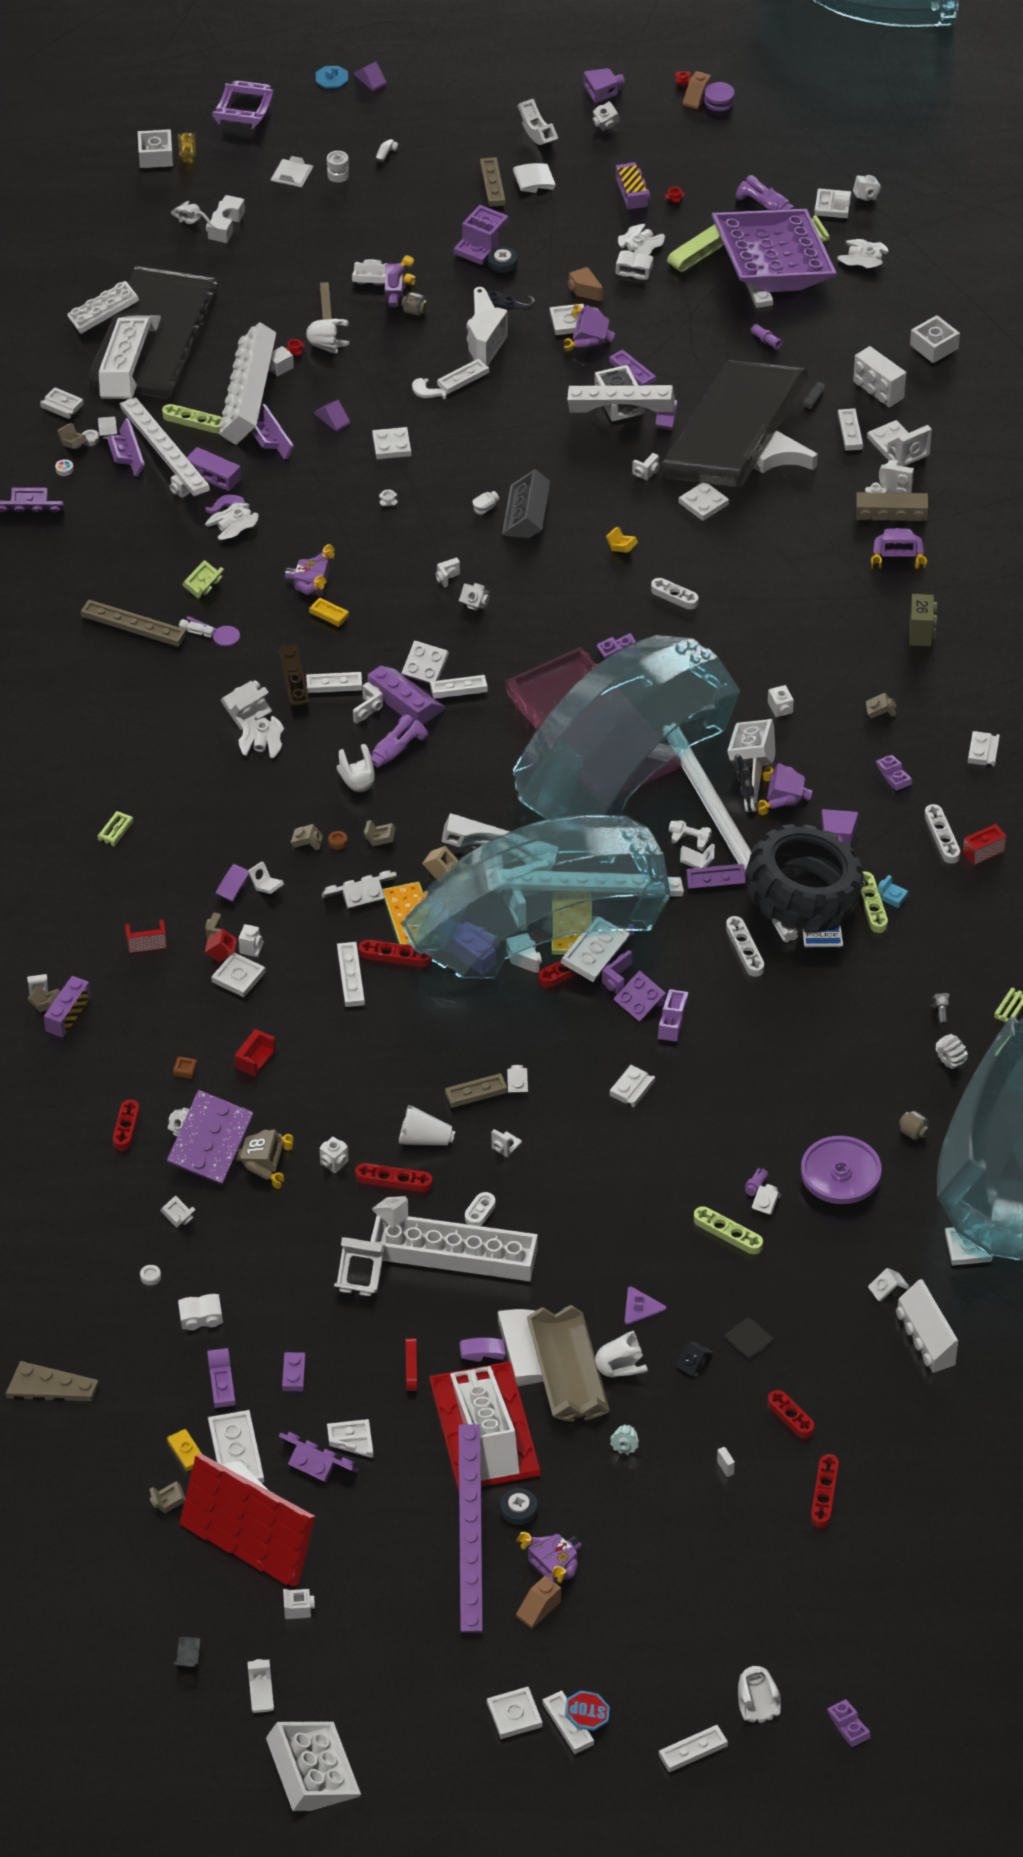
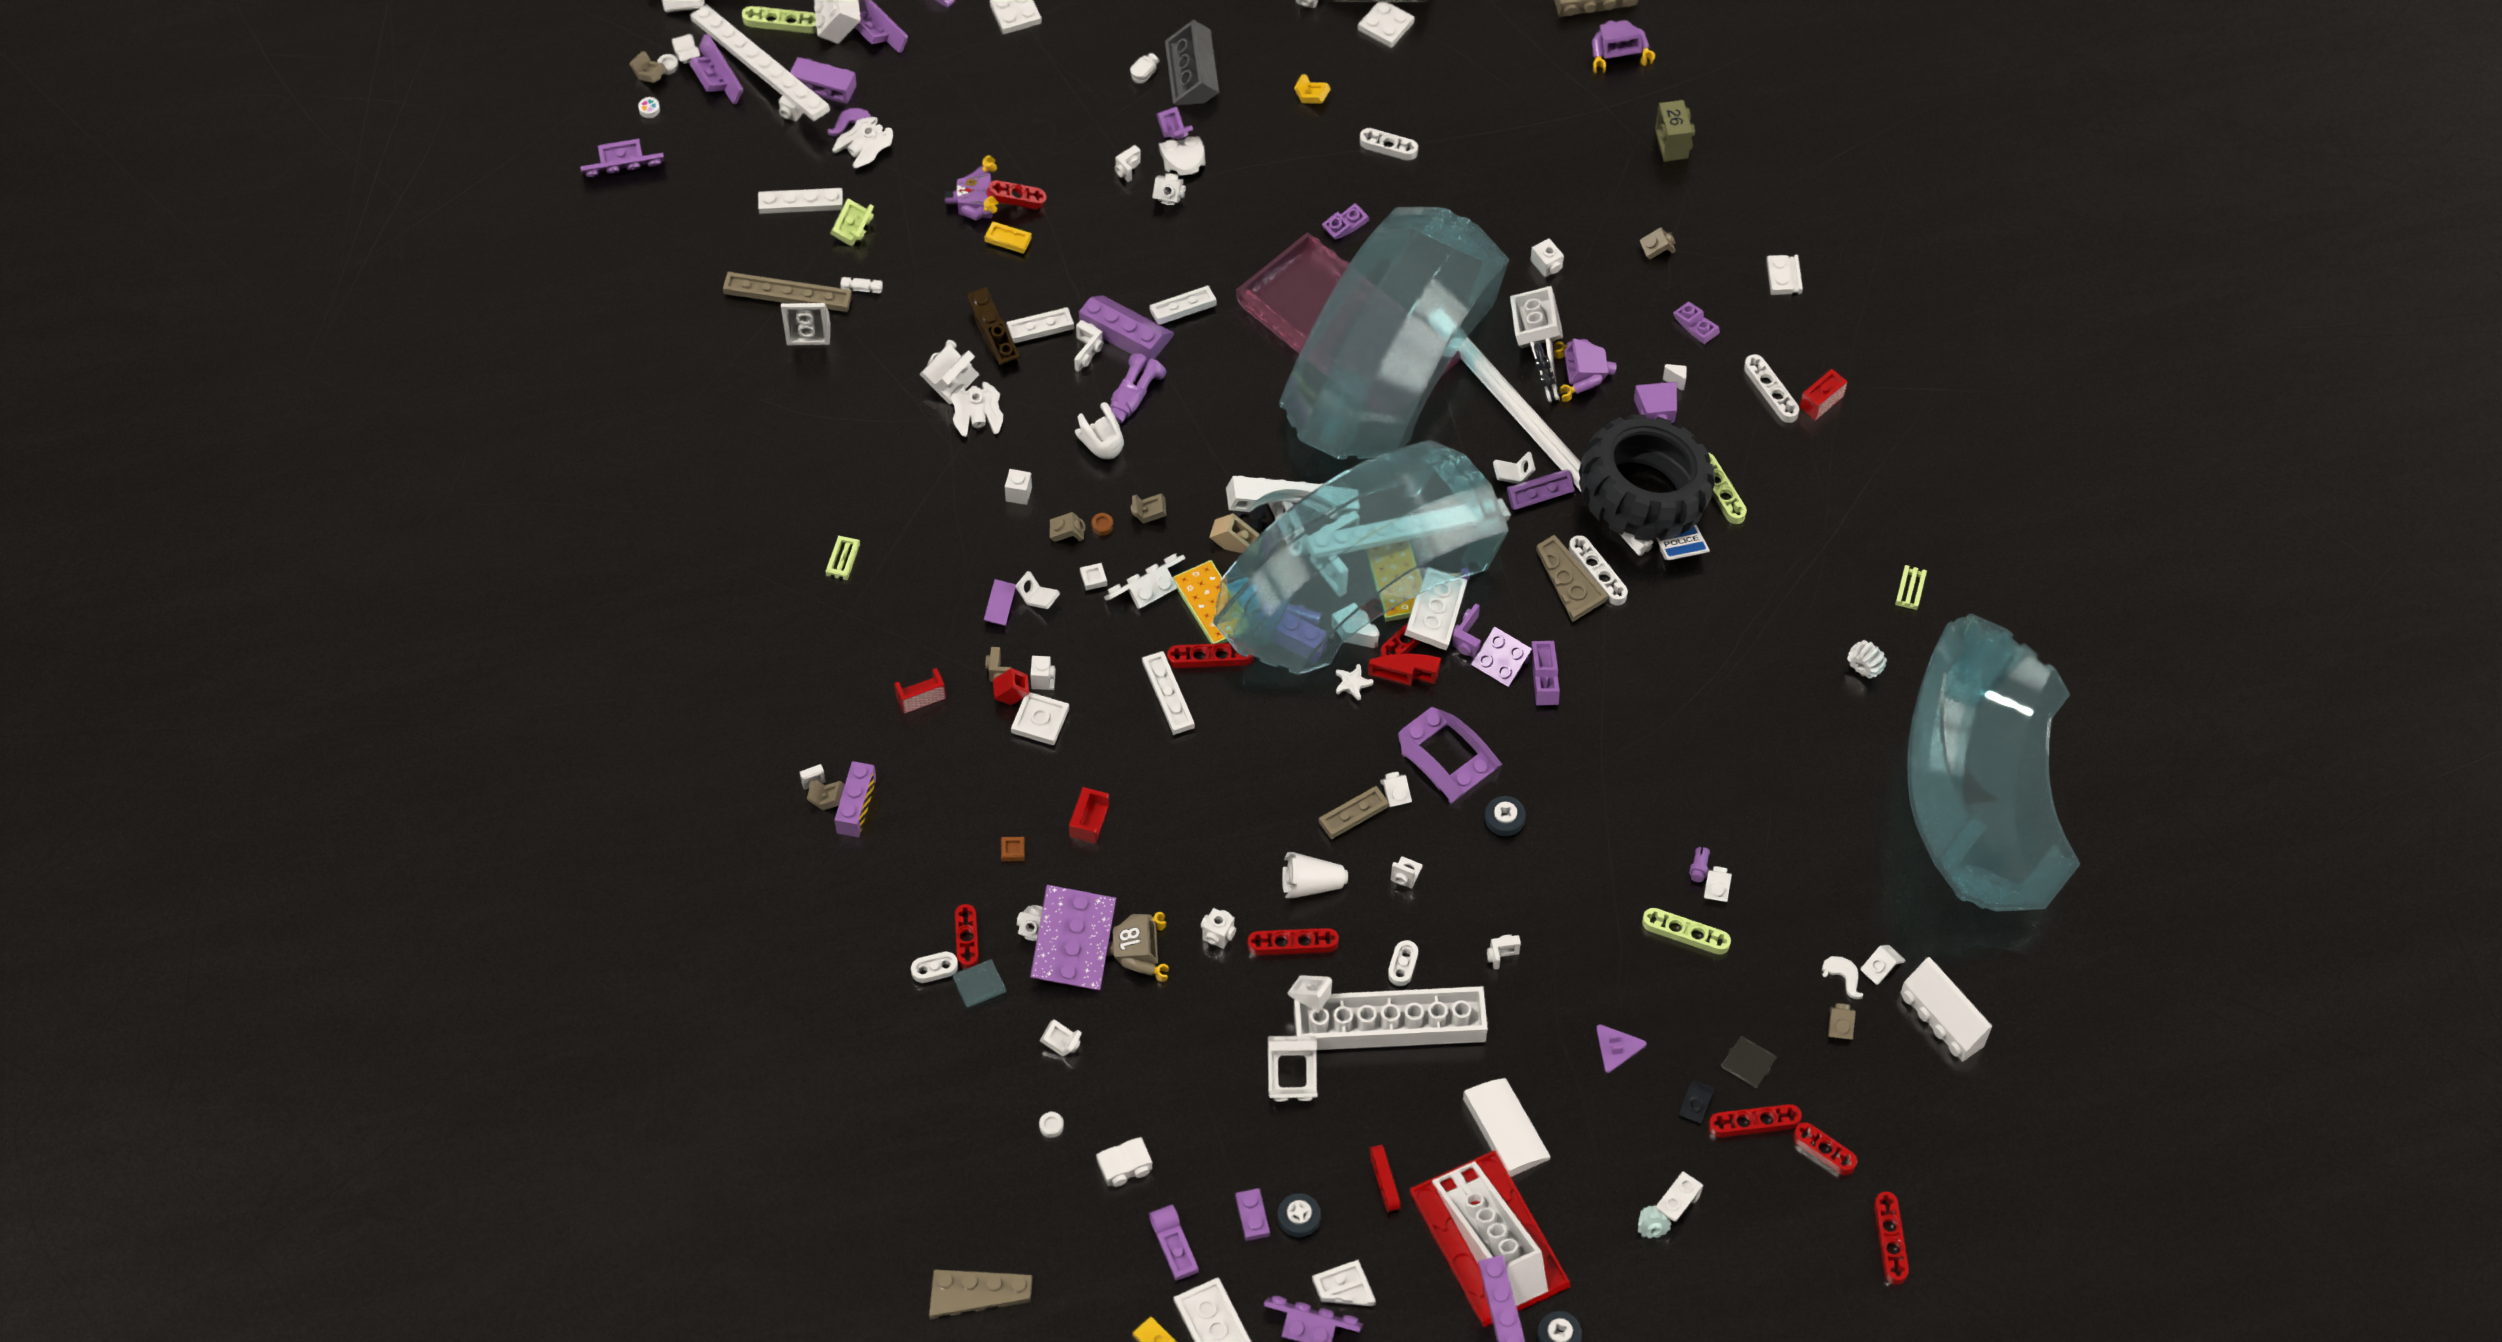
camera: 15 degrees left, 10 degrees up
white plate [40,387,84,419] -> none
medium lavender piece [187,616,240,646] -> none
white plate [379,490,397,506] -> none
white plate [401,640,449,684] -> none
medium lavender slope [459,1338,506,1362] -> none
dark tan cylinder [527,1305,610,1421] -> none
white hair [595,1331,648,1378] -> none
white plate [610,1065,655,1107] -> none
white piece [669,820,712,851] -> none
white tile [717,1447,735,1477] -> none
medium lavender dish [801,1136,882,1204] -> none
medium azure bracket [878,875,908,908] -> none
dark tan head [899,1111,930,1140] -> none
piece [932,993,950,1023] -> none
white plate [945,1224,993,1265] -> none
none -> white plate [758,188,843,214]
none -> white slope [781,303,830,345]
none -> white plate [911,952,958,983]
none -> clear light blue piece [953,959,1006,1008]
none -> red beam [986,180,1046,209]
none -> white brick [1005,469,1032,505]
none -> white plate [1080,563,1107,590]
none -> medium lavender bracket [1156,107,1193,140]
none -> white slope [1159,137,1205,175]
none -> black wheel [1277,1193,1321,1237]
none -> white animal [1336,664,1373,700]
none -> red slope [1368,654,1441,686]
none -> medium lavender wedge [1398,707,1502,804]
none -> black wheel [1484,796,1526,836]
none -> white bracket [1487,935,1521,970]
none -> dark tan wing [1536,535,1608,622]
none -> white bracket [1656,1172,1703,1222]
none -> white slope [1663,364,1687,390]
none -> red beam [1709,1105,1802,1137]
none -> white piece [1822,956,1863,1000]
none -> dark tan bracket [1828,1003,1856,1039]

